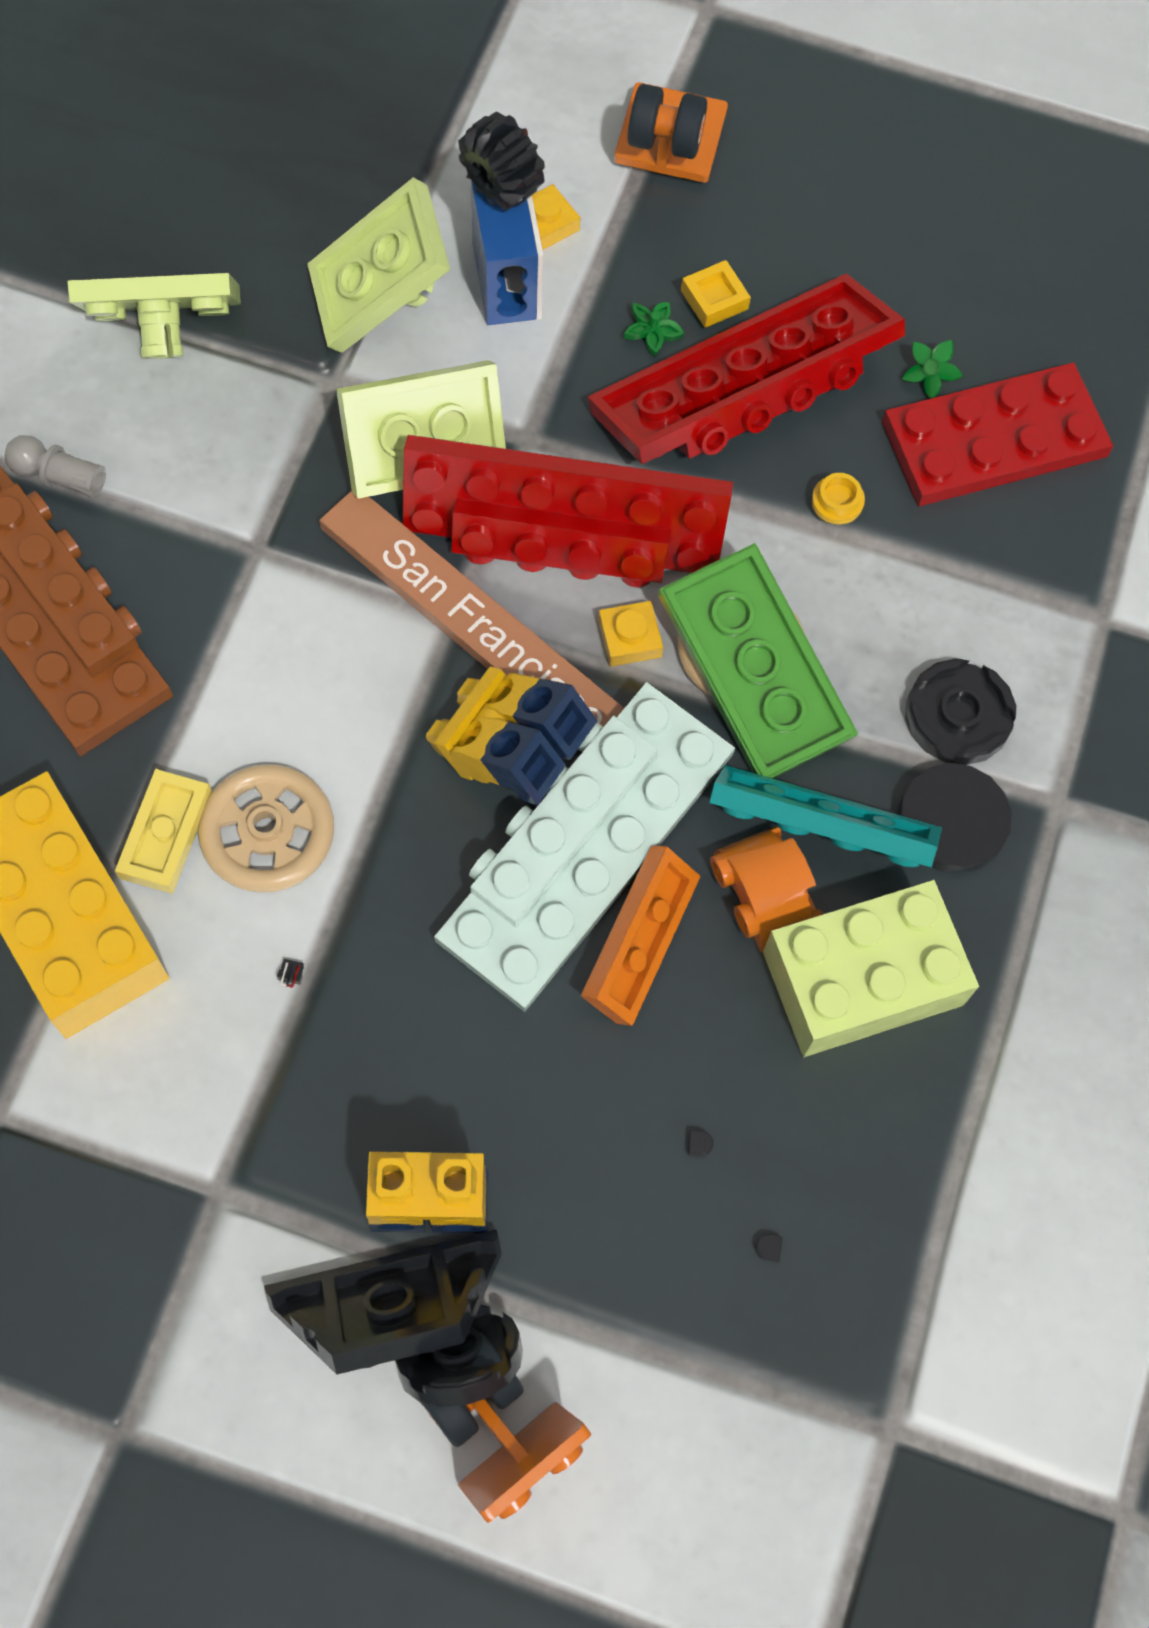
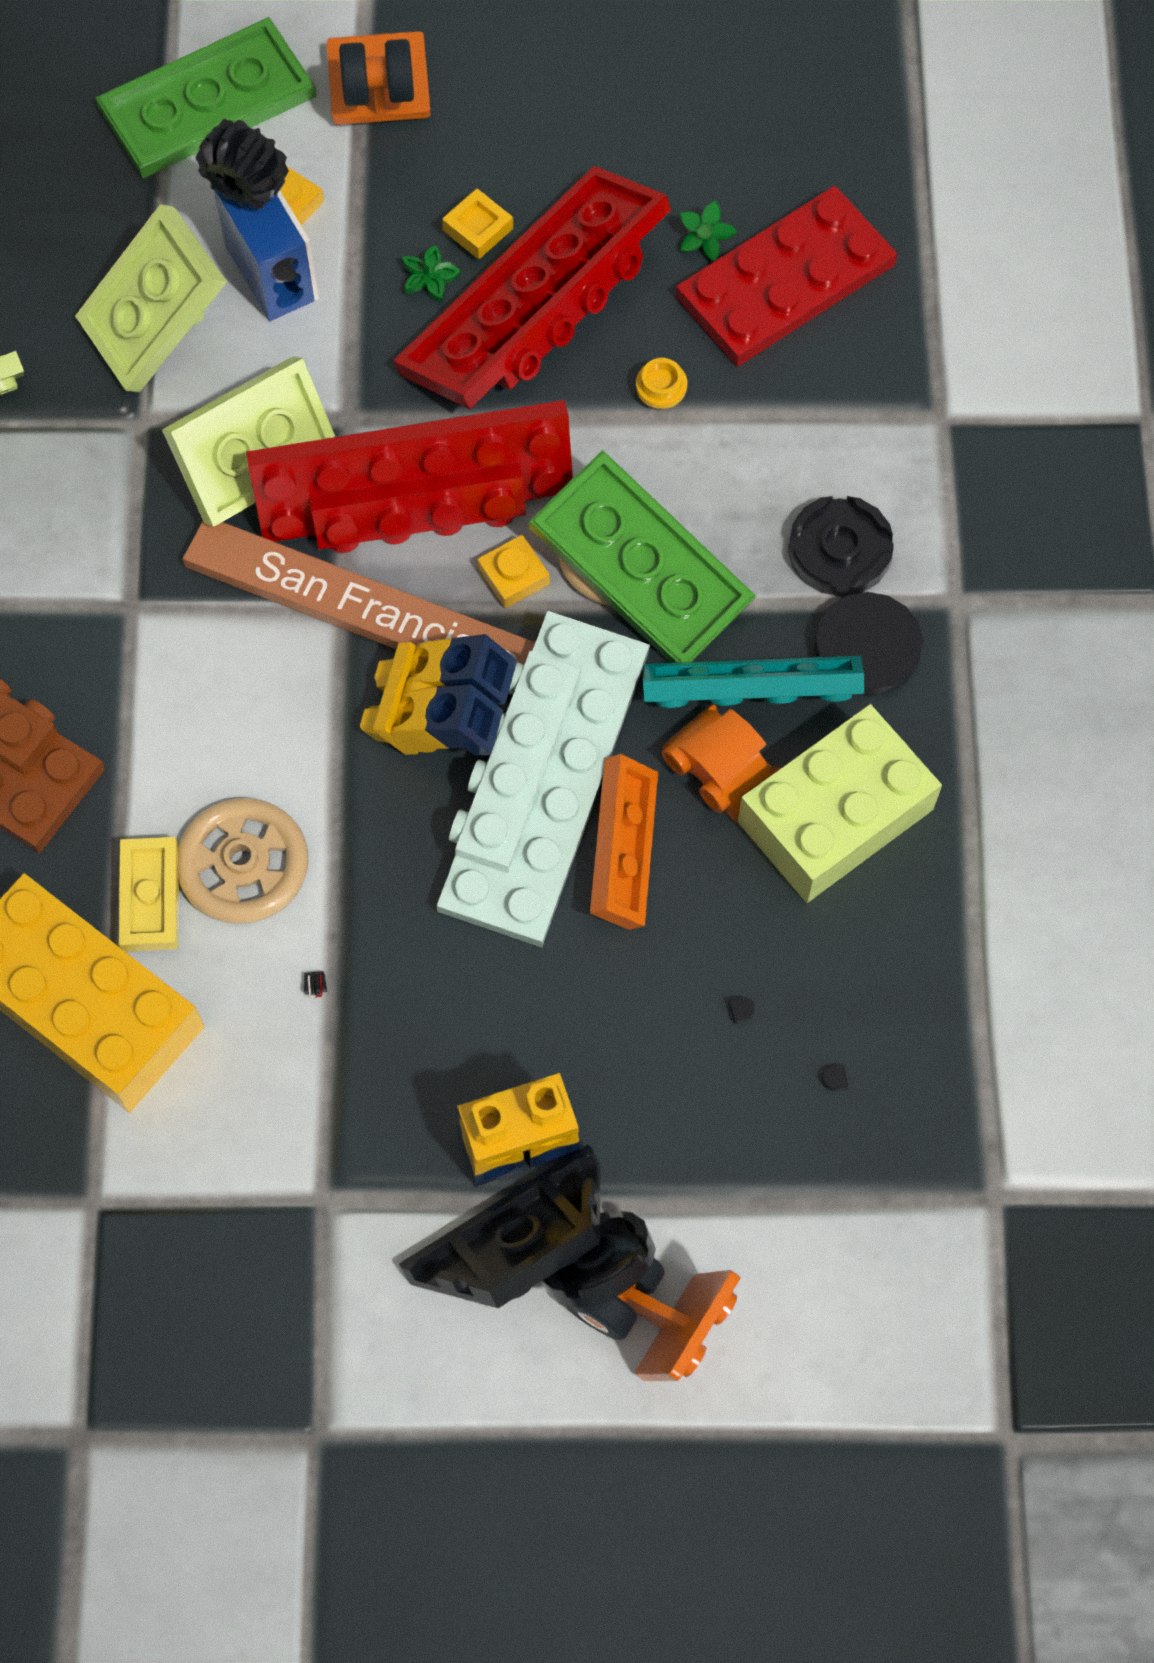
camera: 15 degrees left, 0 degrees up
none -> bright green tile [96,17,317,179]

